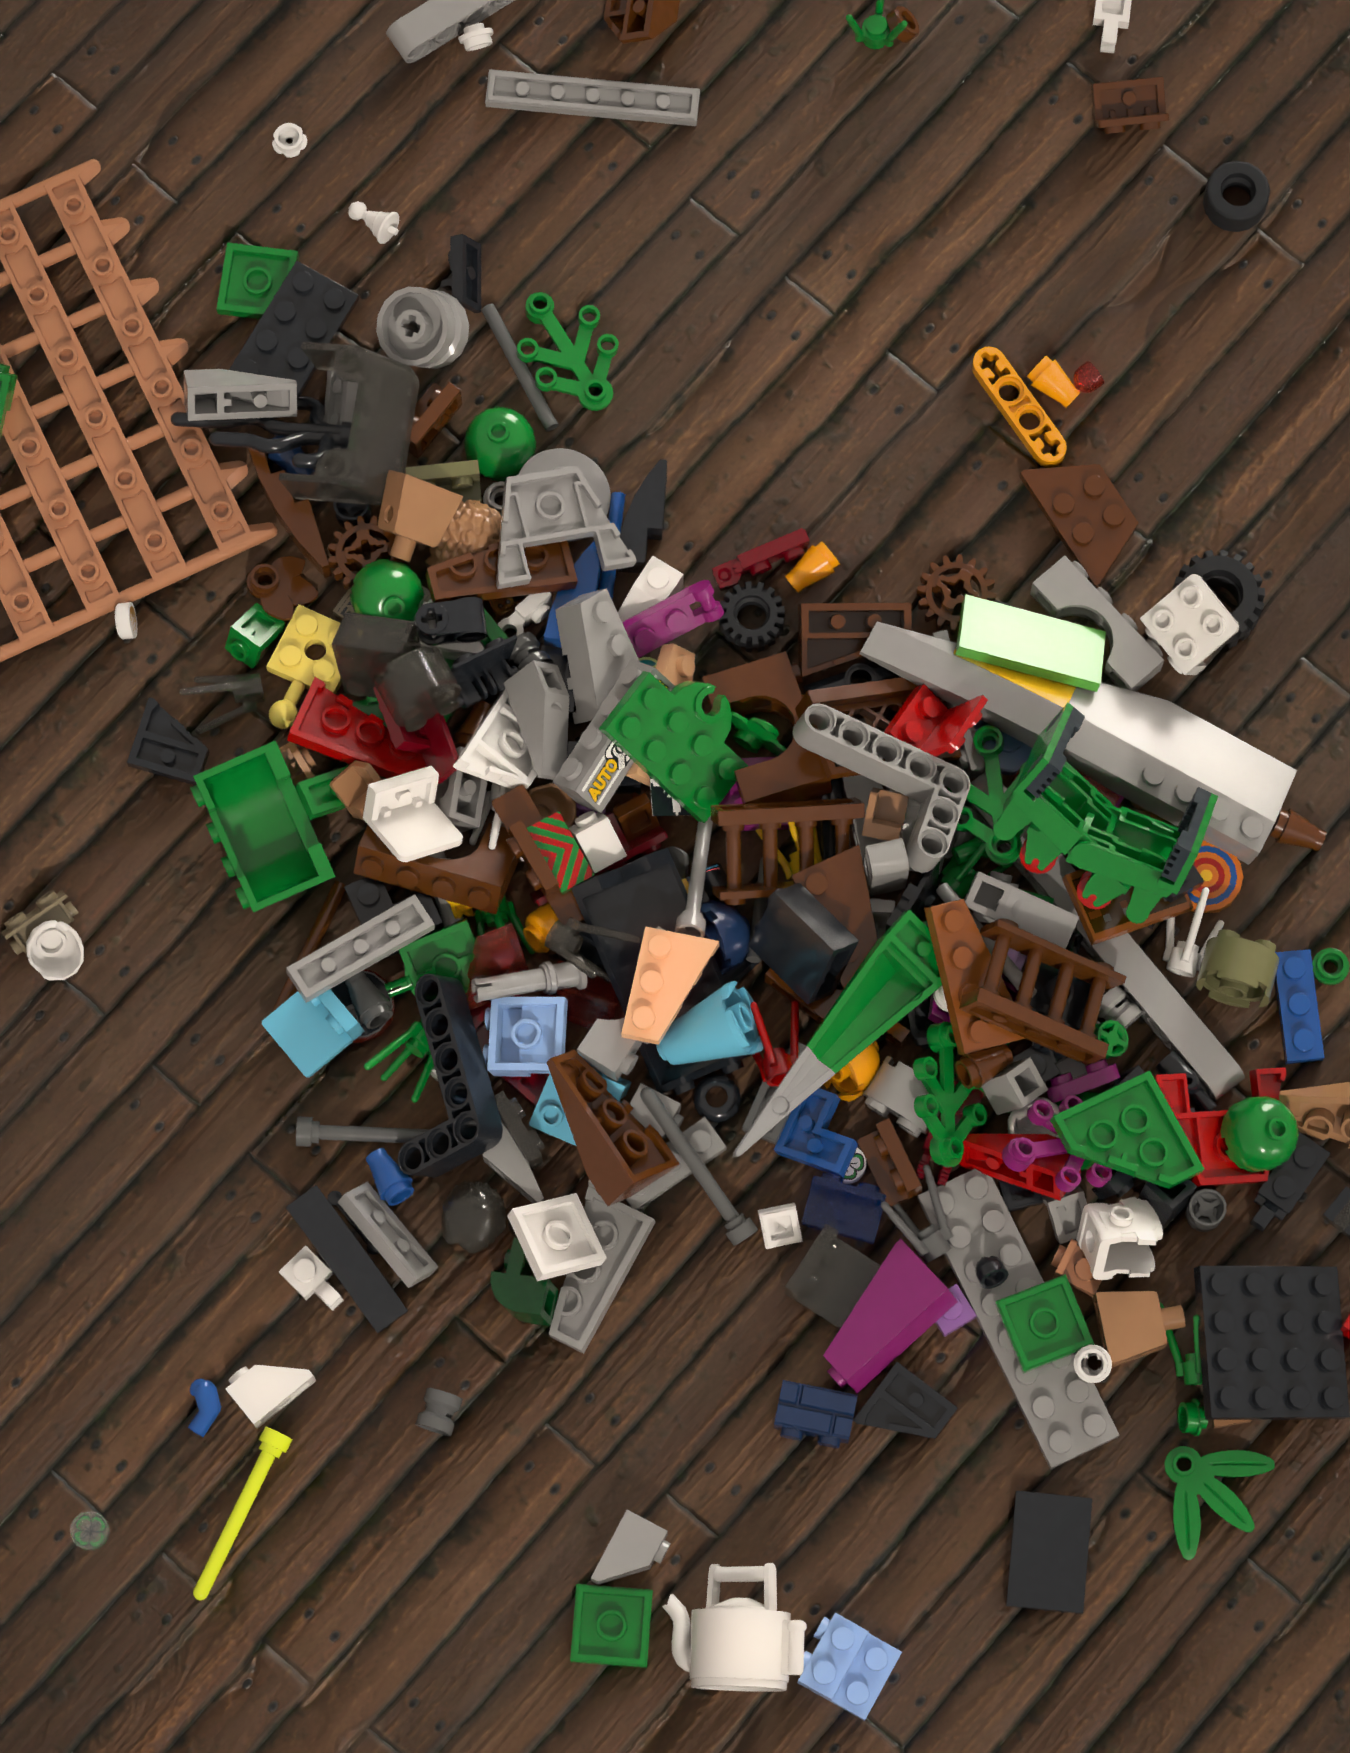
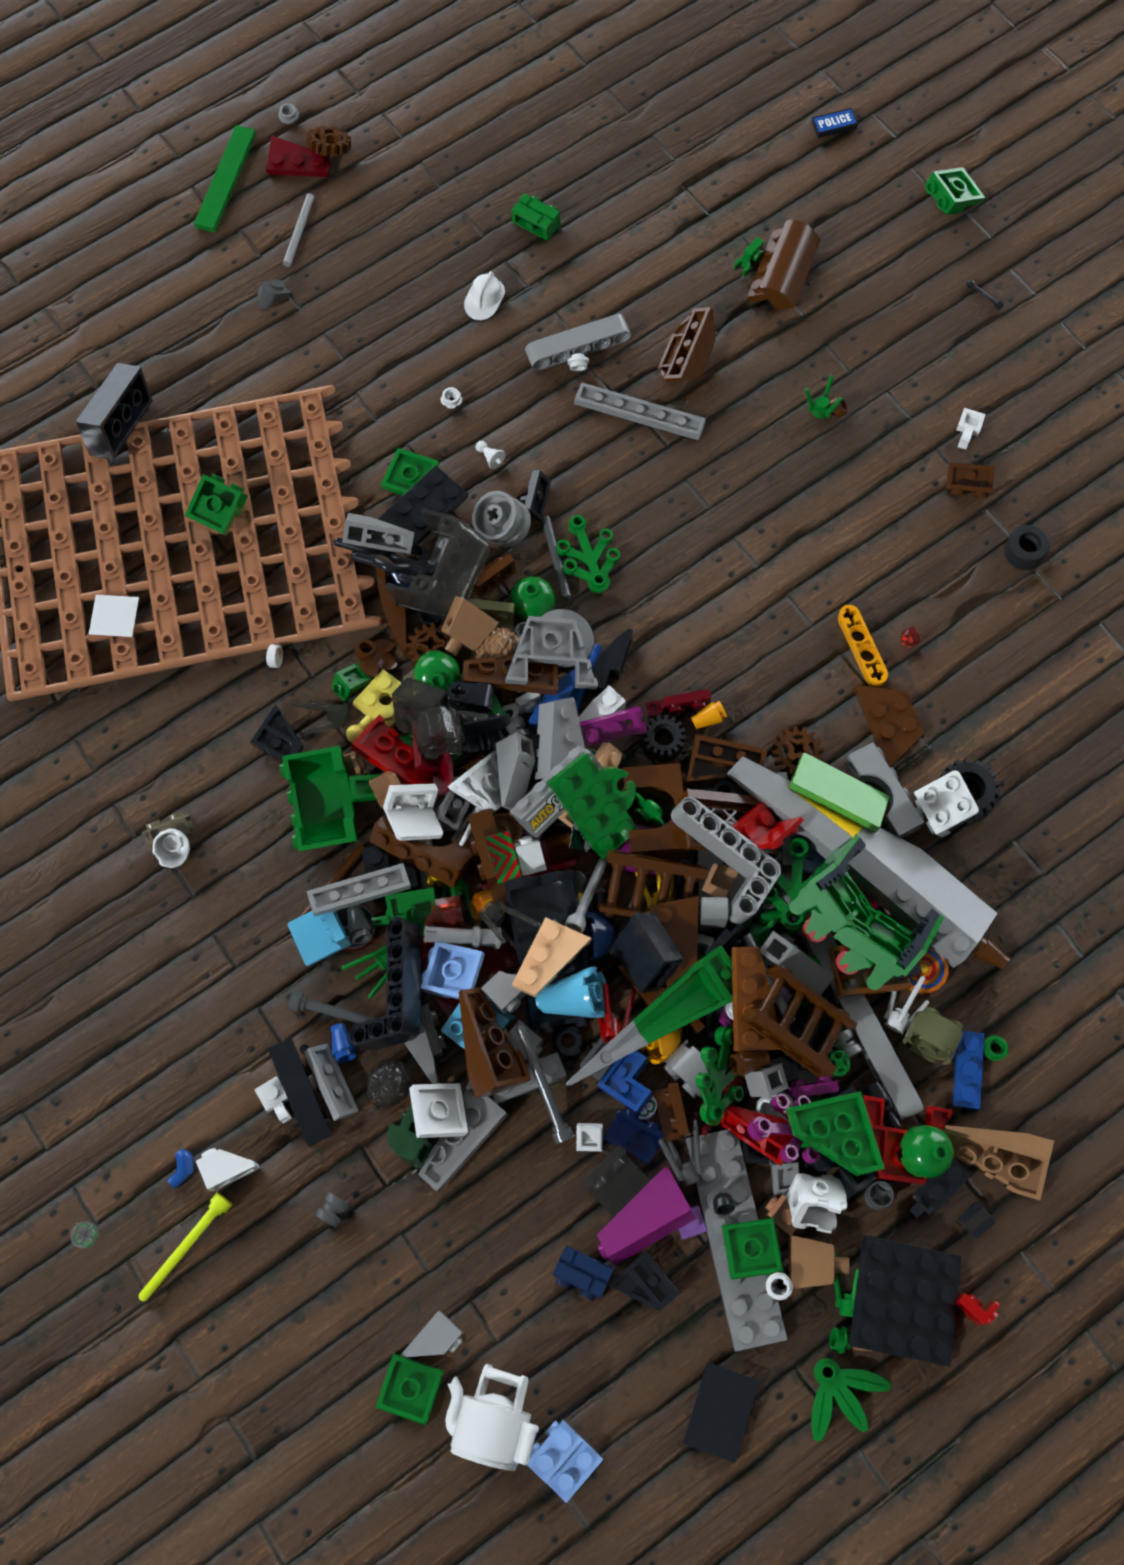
camera: 15 degrees right, 5 degrees down
light orange cone [1027,356,1081,408] -> none

